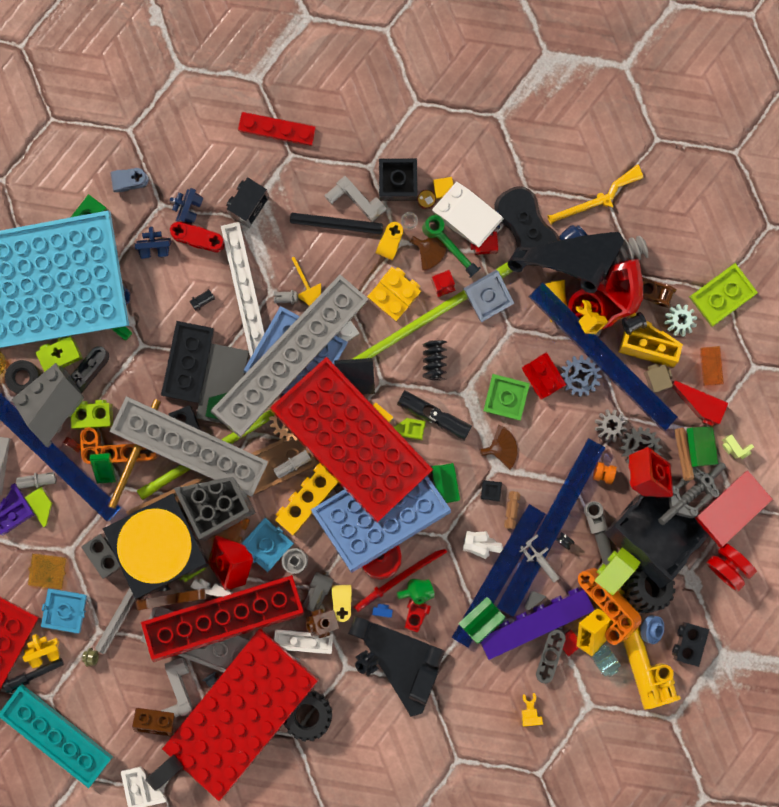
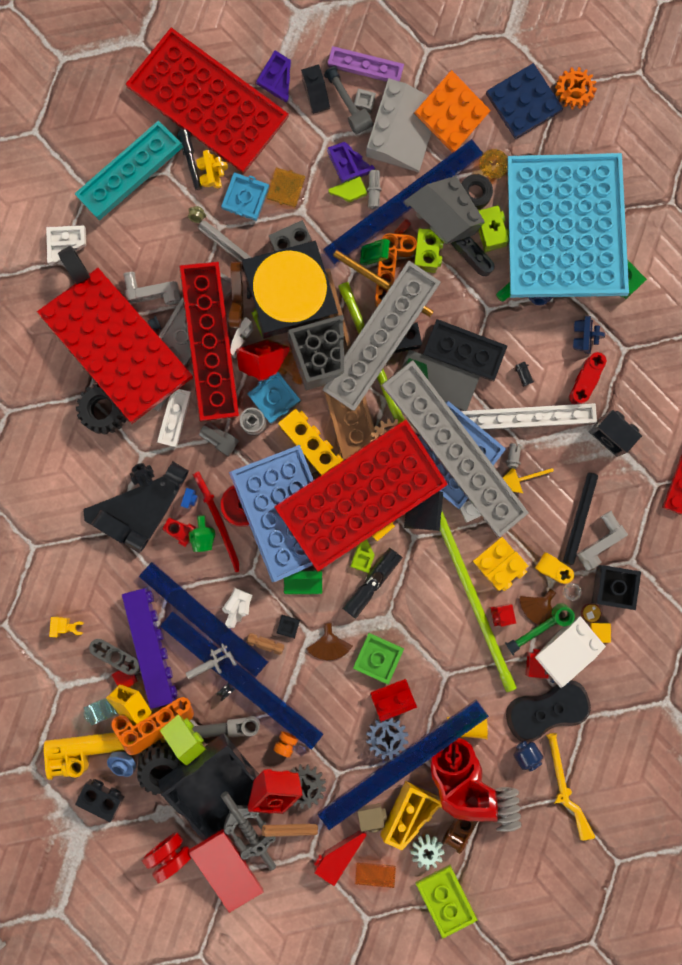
camera: 100 degrees right, 0 degrees up
sand blue piece [110,168,149,192] -> none
reddish brown bracket [132,708,175,737] -> none
dark blue hips [169,188,203,224] -> none
light grey axle [274,450,311,478] -> none
reddish brown brick [306,608,339,638] -> none
light yellow piece [332,585,352,622] -> none
black piece [422,340,447,381] -> none
green panel [458,597,506,644] -> none
sand blue plate [463,270,514,322] -> none
black panel [507,232,625,293] -> none
dark grey slope [524,591,546,610] -> none
yellow piece [576,300,608,334] -> none
light grey gear [595,409,627,442] -> none
black bush [622,312,647,335] -> none
green tile [687,426,718,467] -> none
yellowish green bracket [722,434,754,459] -> none

